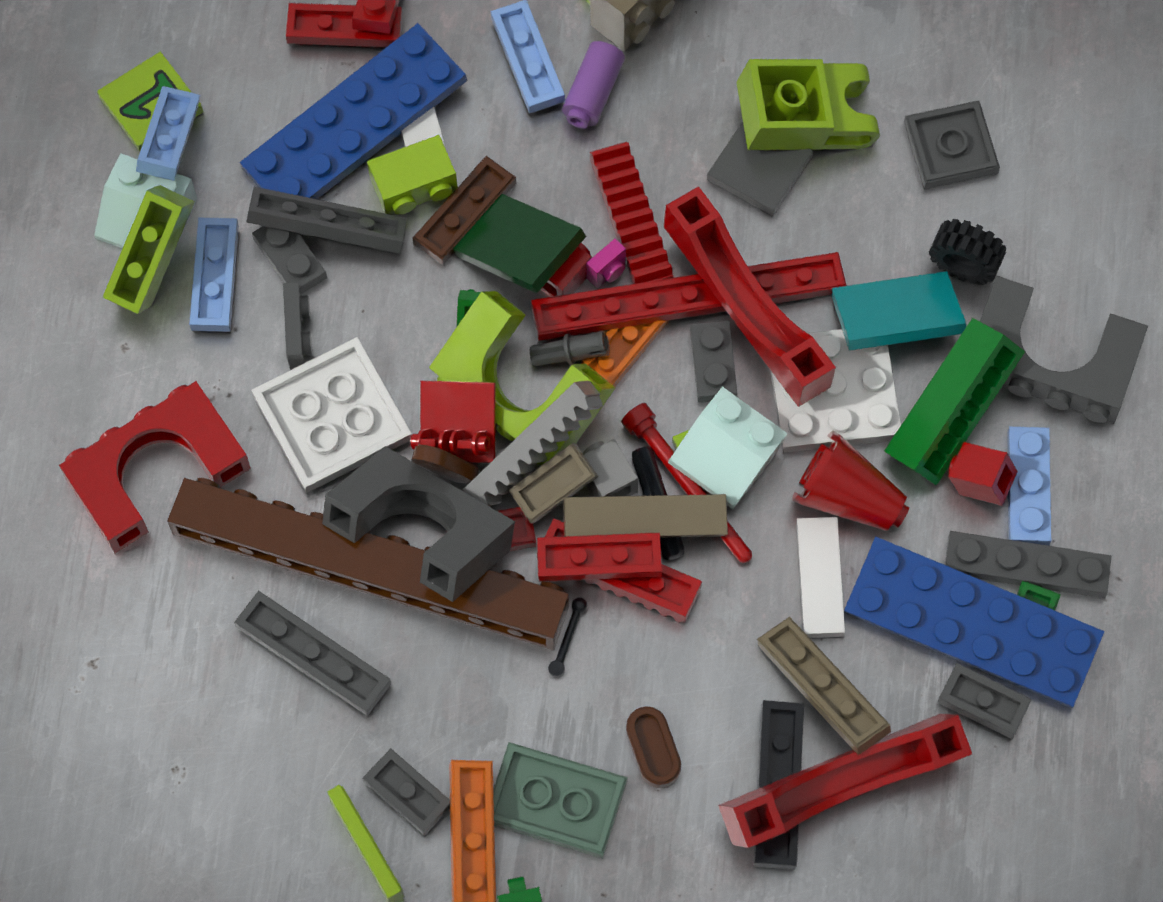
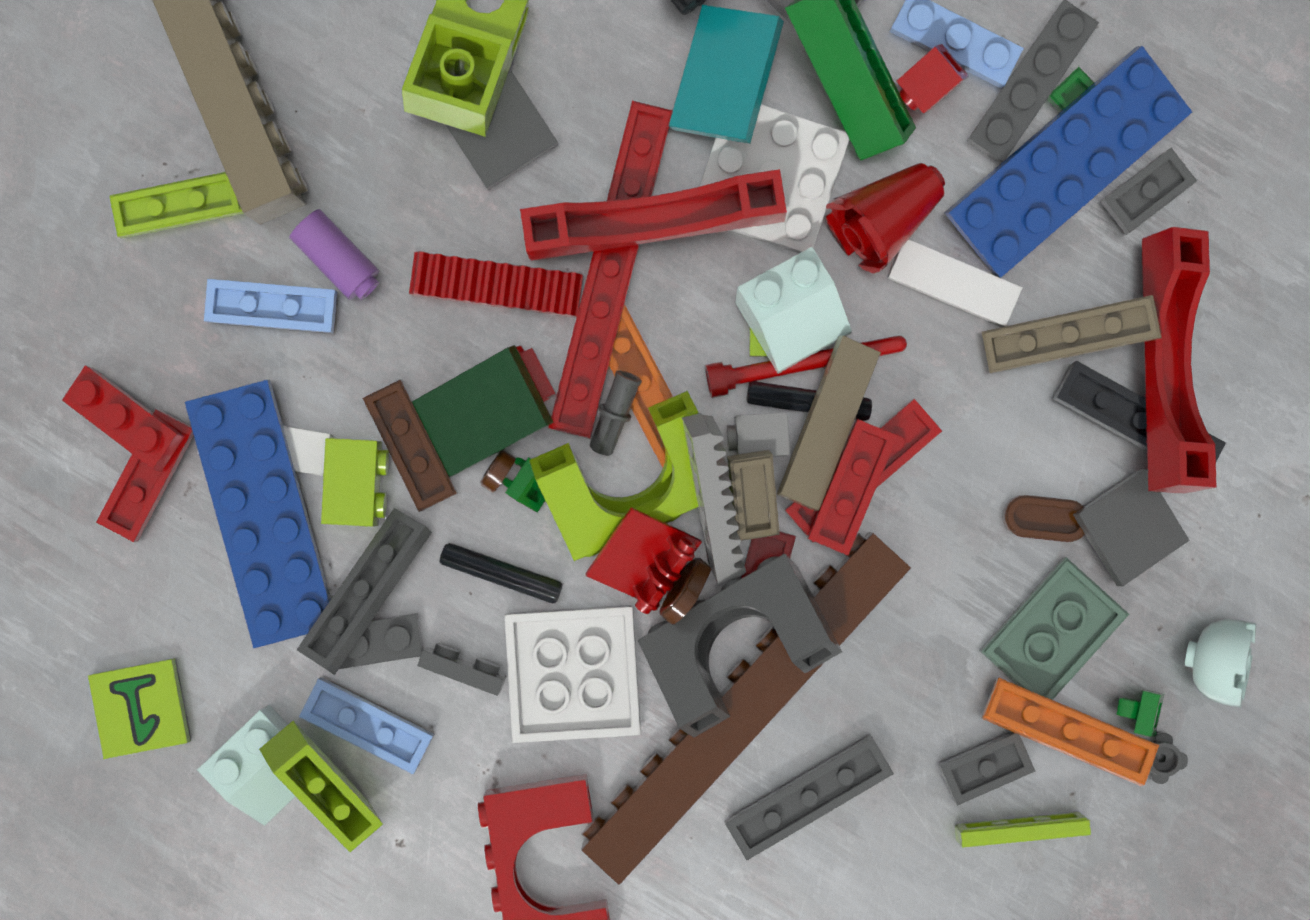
camera: 70 degrees left, 20 degrees up
light blue plate [136,86,200,181] -> none
black hinge [548,597,587,678] -> none
dark pink plate [586,238,626,289] -> none
dark grey plate [690,321,738,402] -> none
none -> black axle [439,543,562,604]
none -> reddish brown tile [480,450,516,493]
none -> dark grey tile [1073,469,1190,586]

